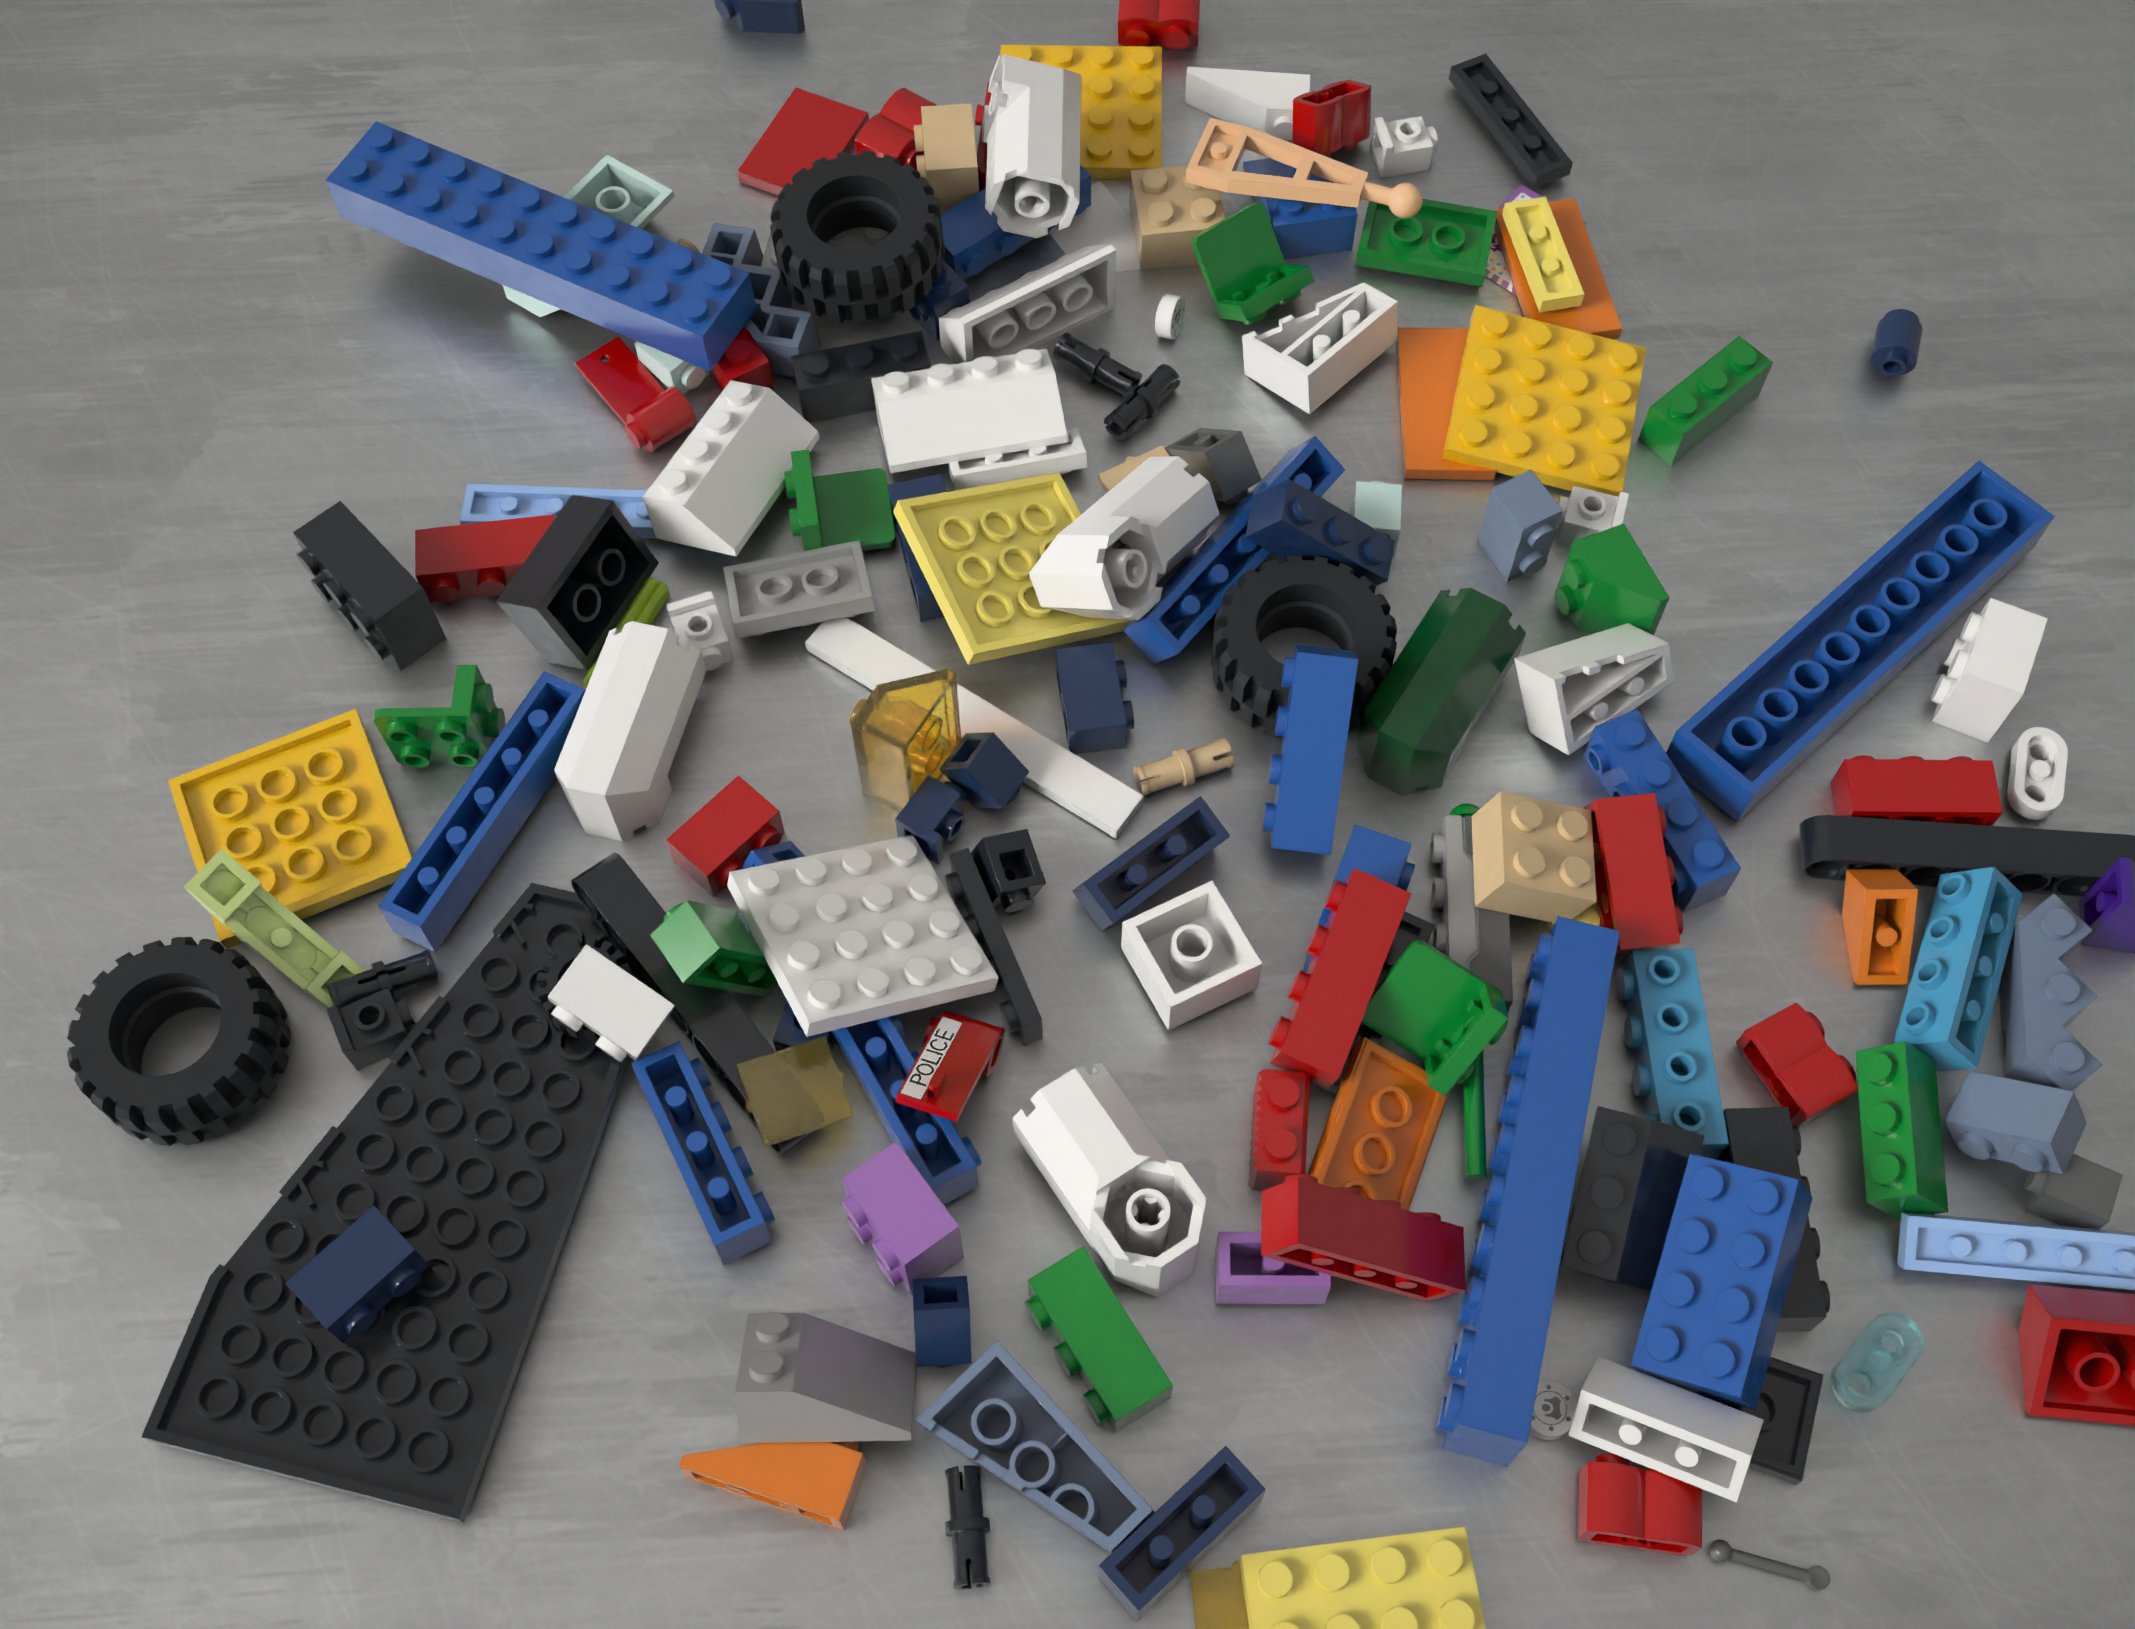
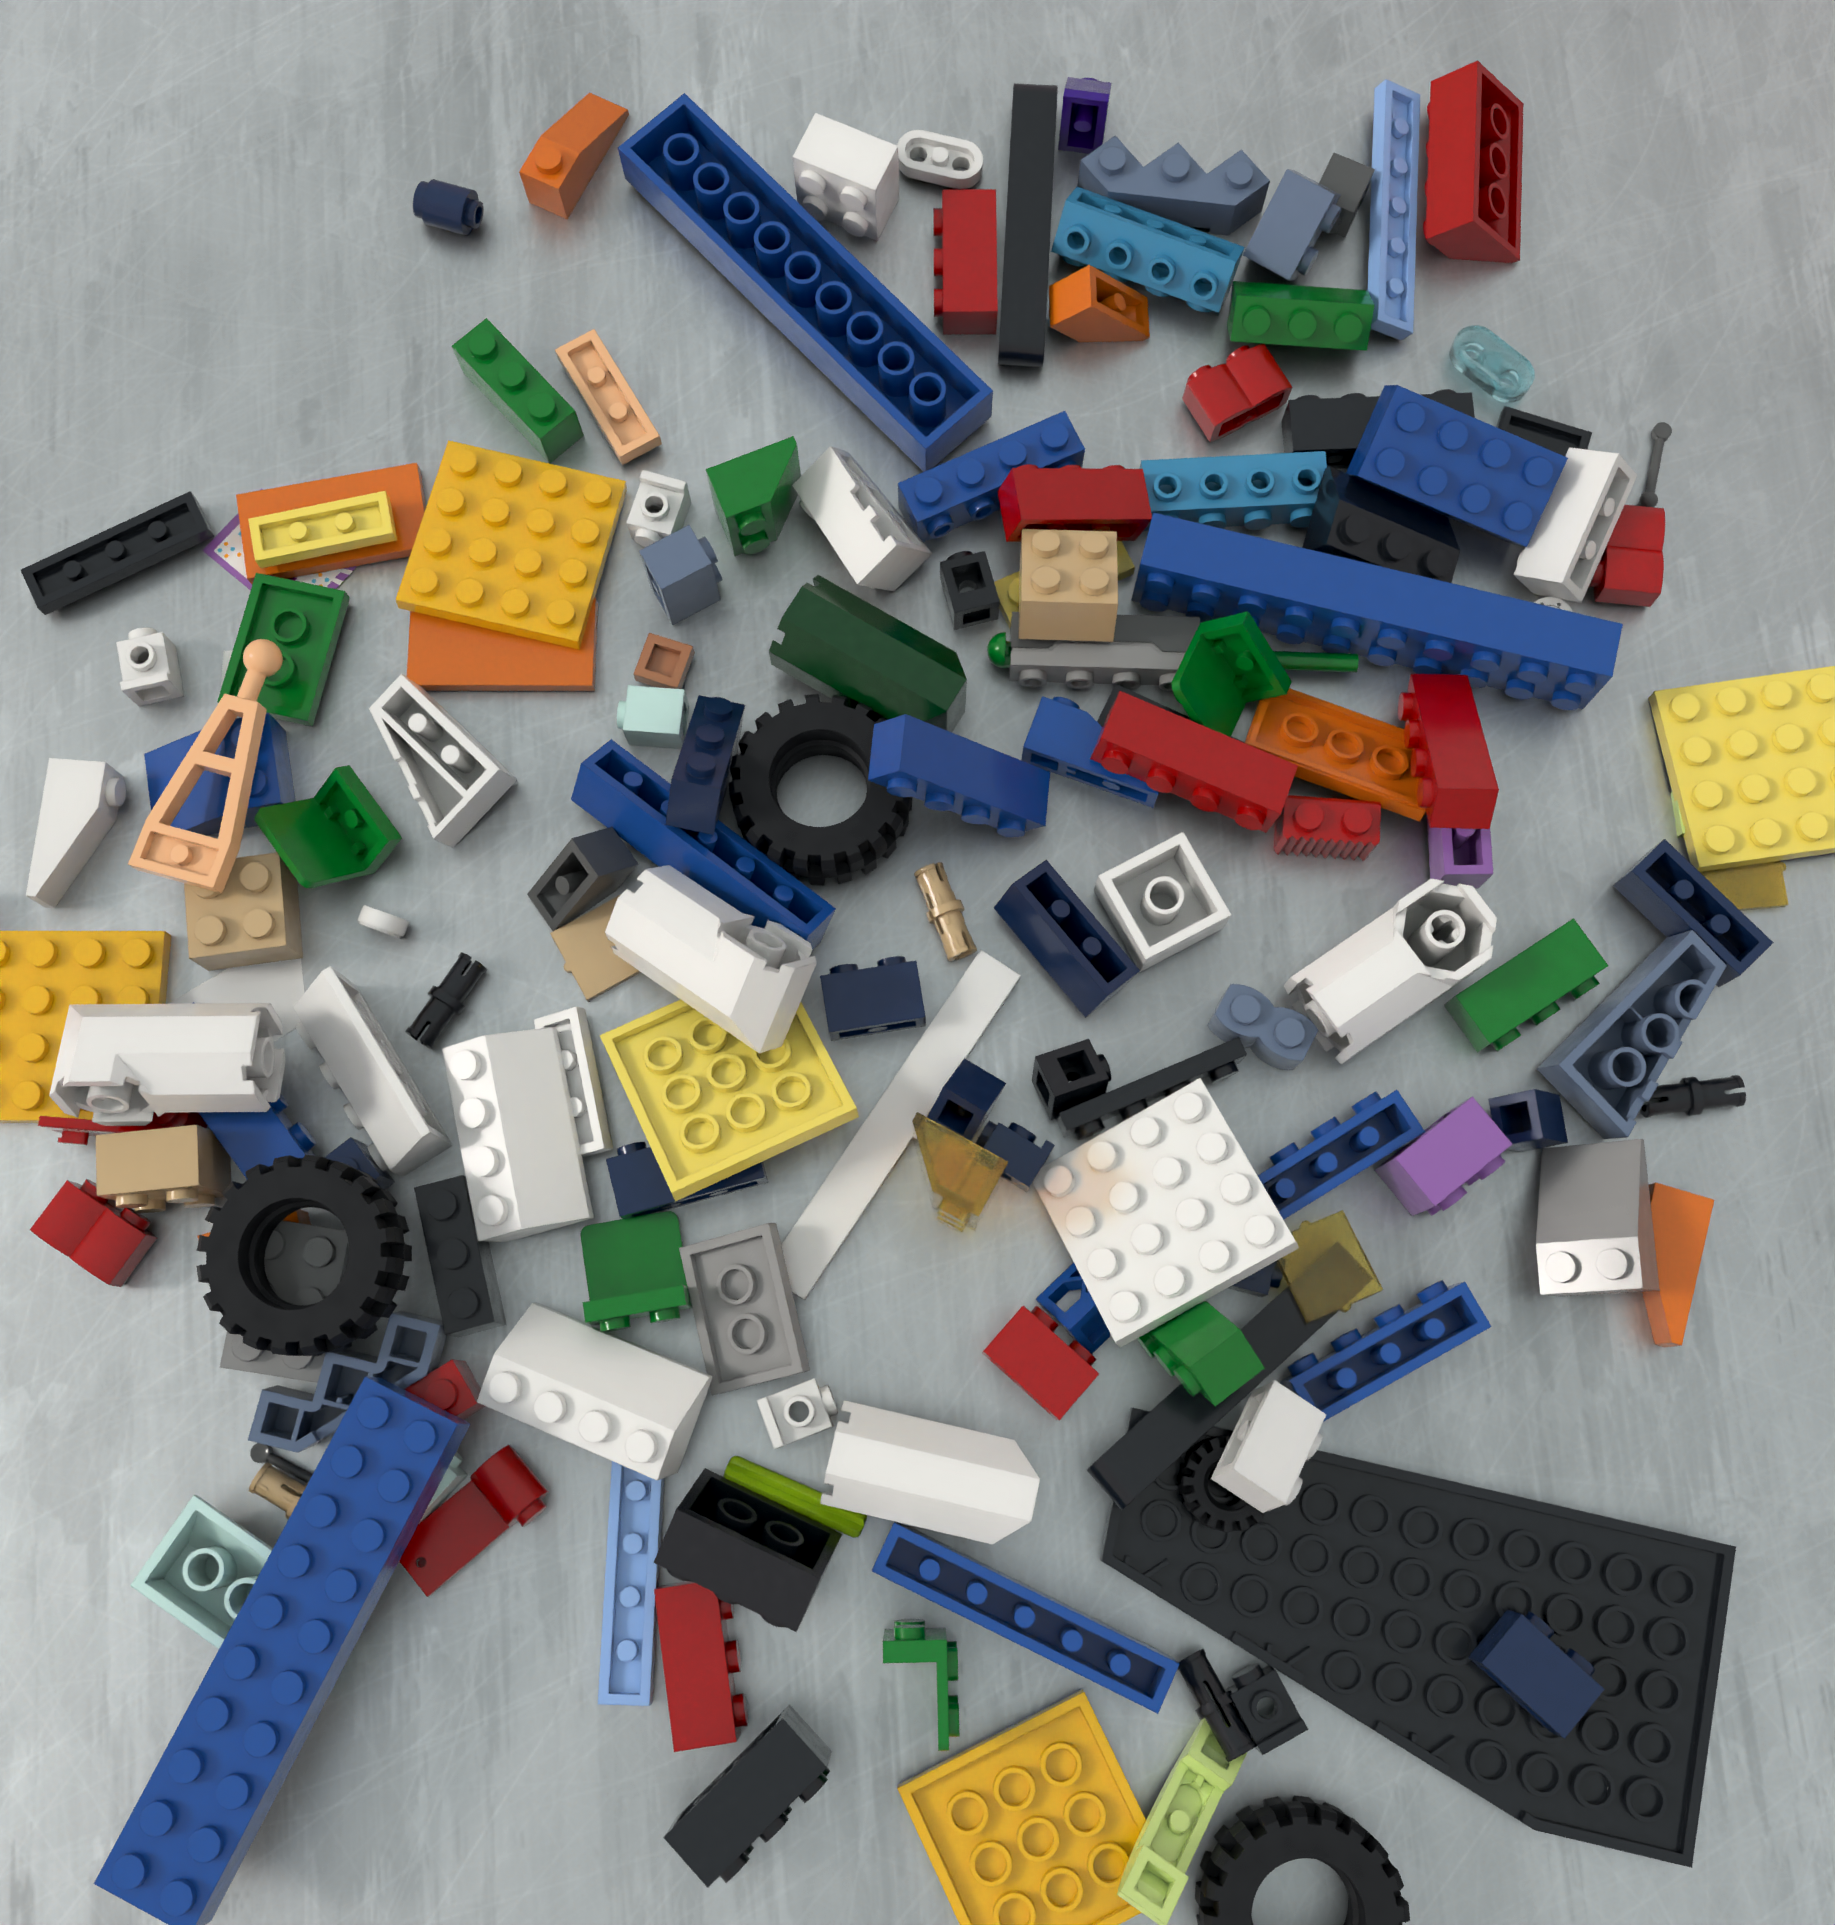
camera: 90 degrees left, 15 degrees up
red tile [737,88,869,195] -> none
red door [896,1010,1005,1122] -> none
black pin [1104,364,1181,440] -> none
red brick [1292,80,1372,157] -> none
none -> orange slope [519,92,629,220]
none -> light nougat plate [555,329,662,465]
none -> nougat plate [633,633,695,689]
none -> black brick [940,551,1000,630]
none -> sand blue brick [1207,984,1319,1070]

